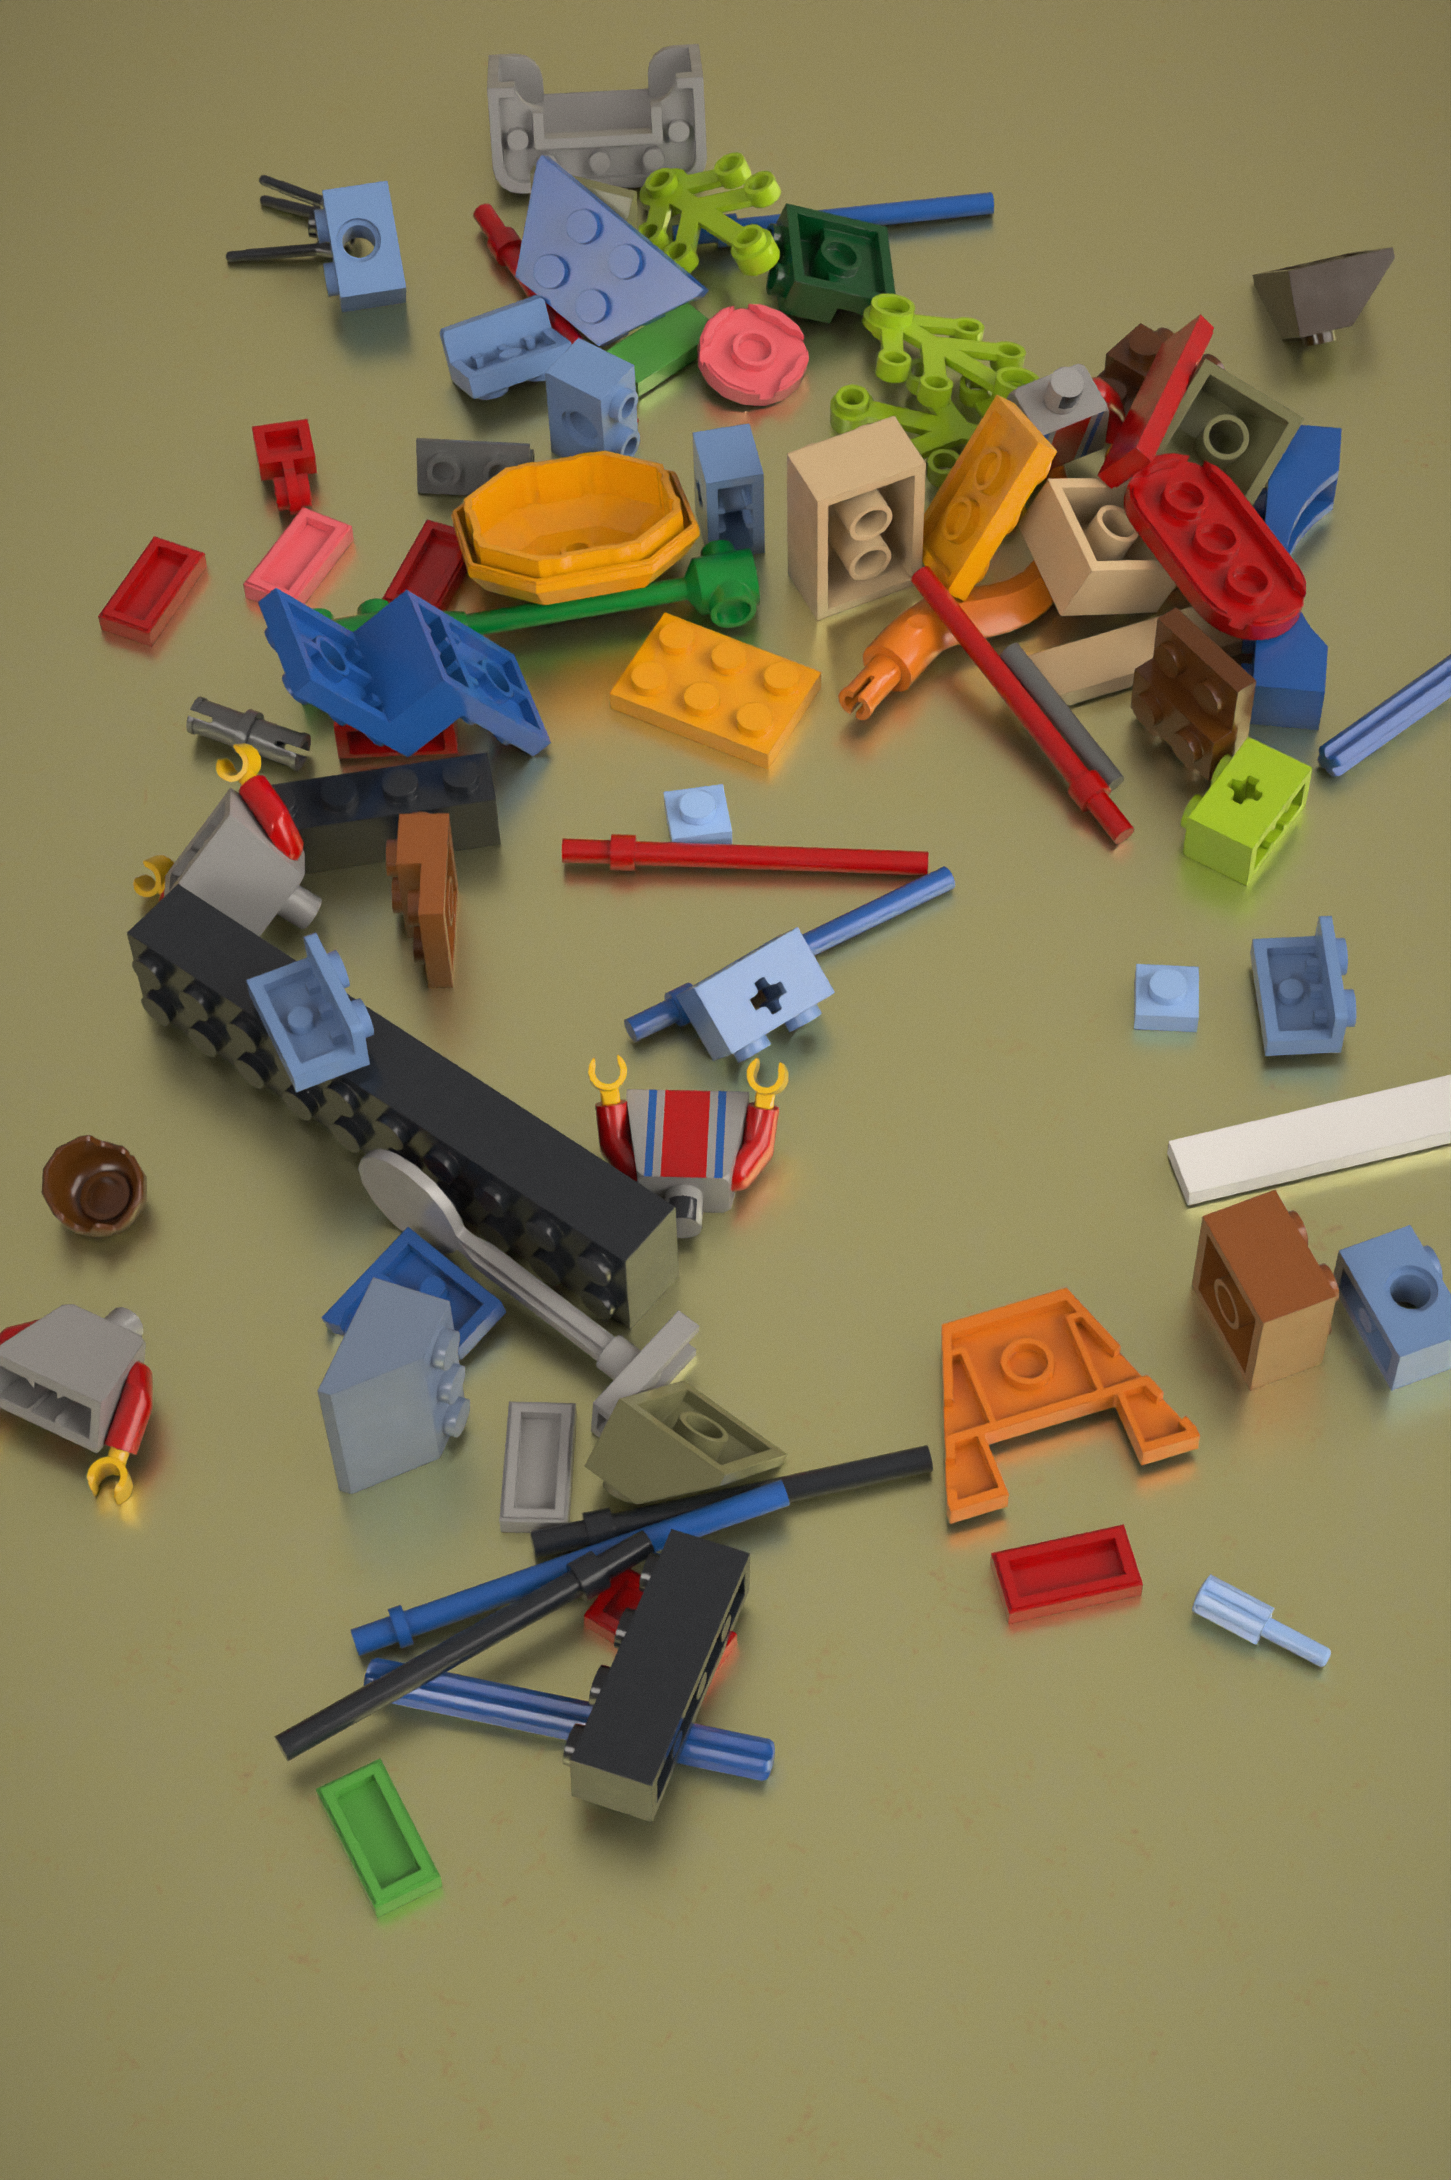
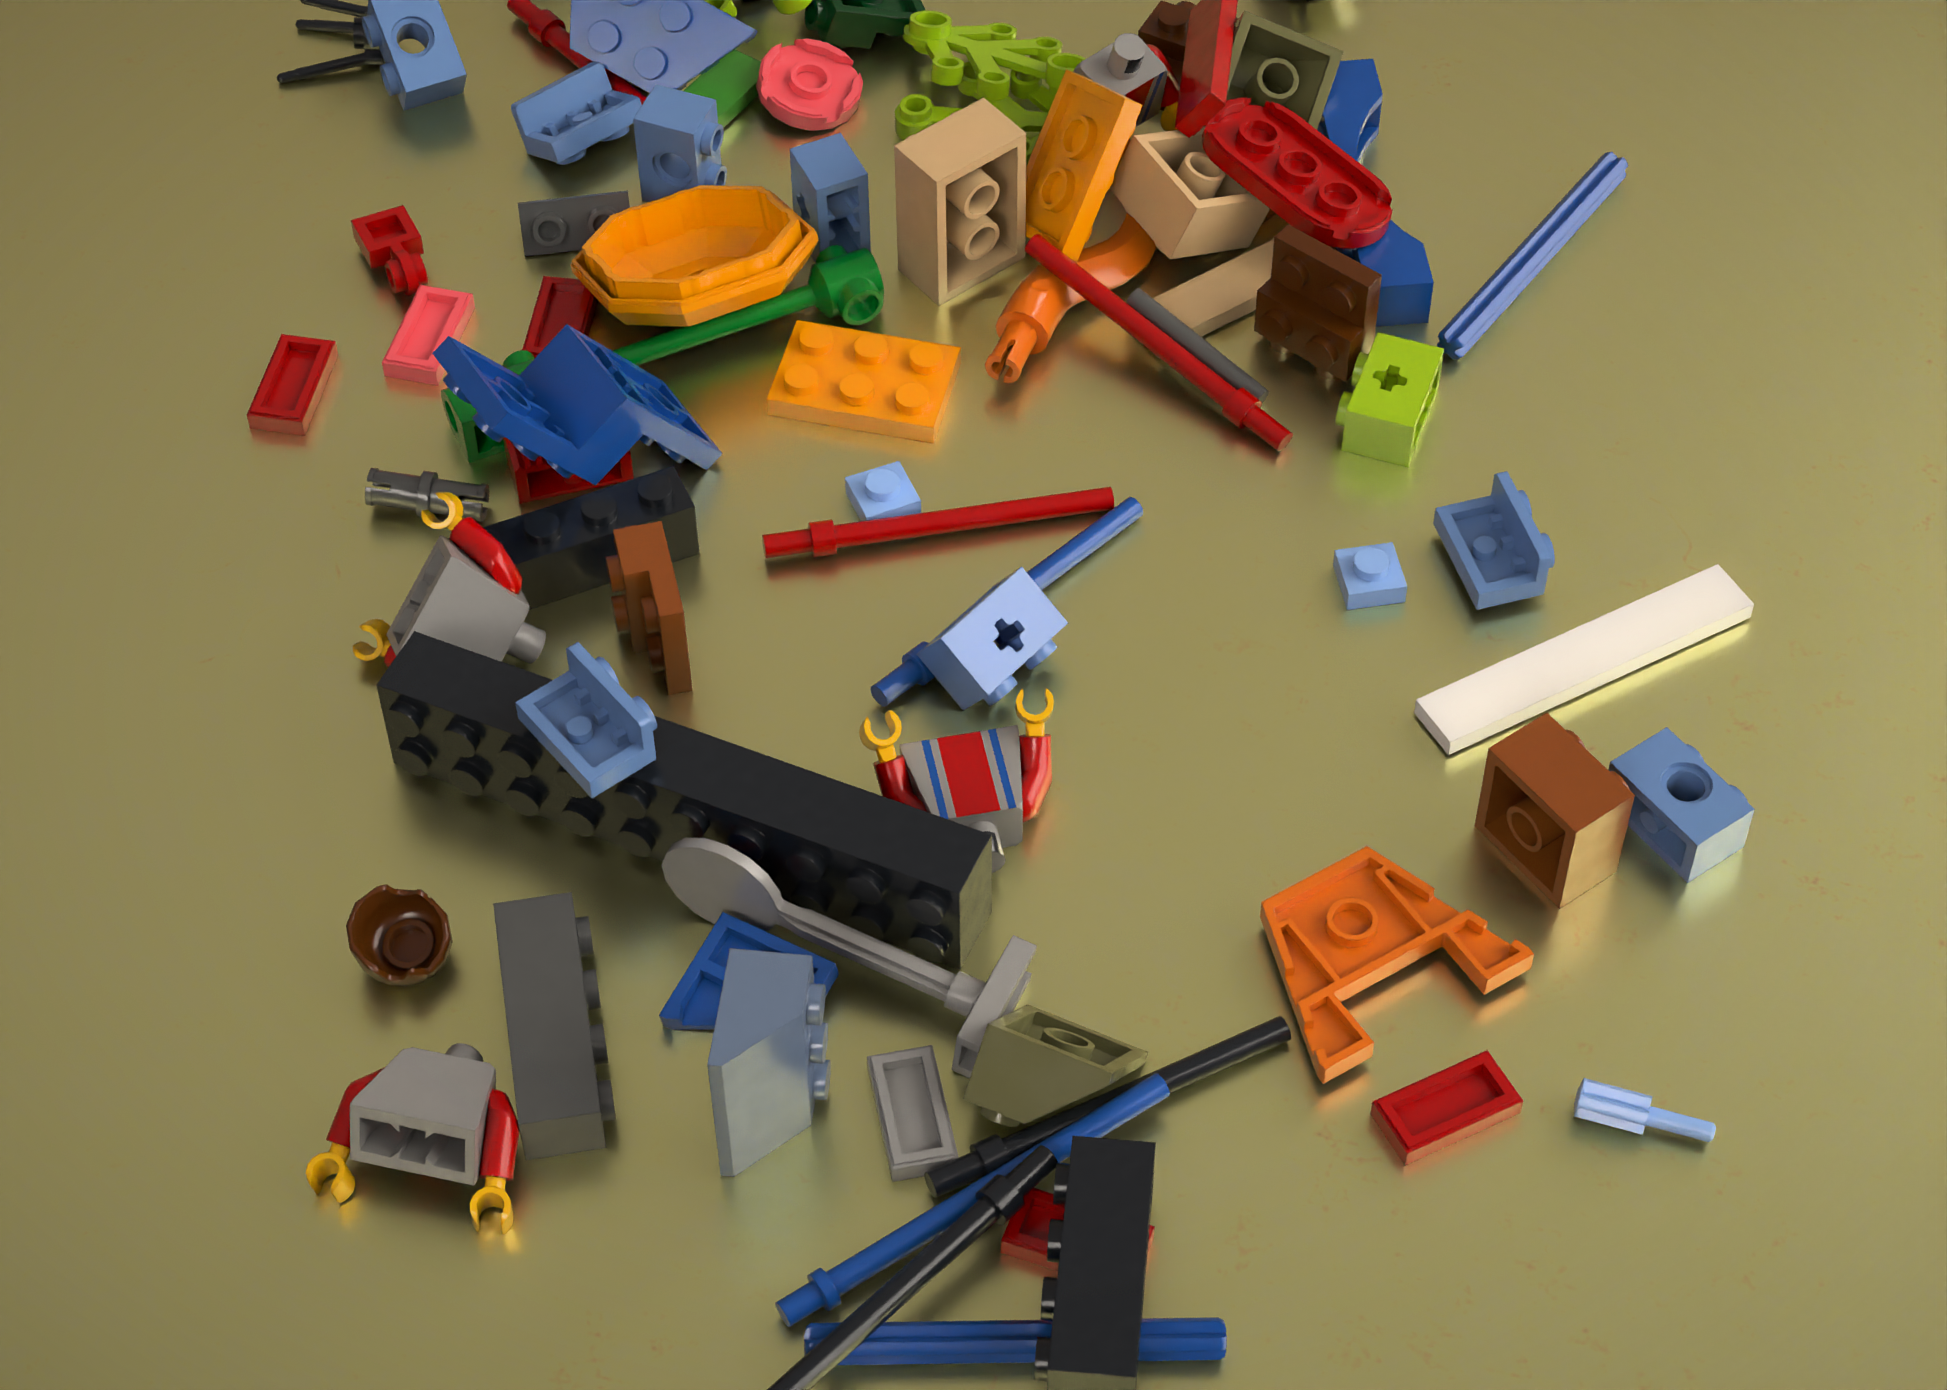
camera: 15 degrees left, 5 degrees down
none -> dark grey brick [493,892,616,1160]

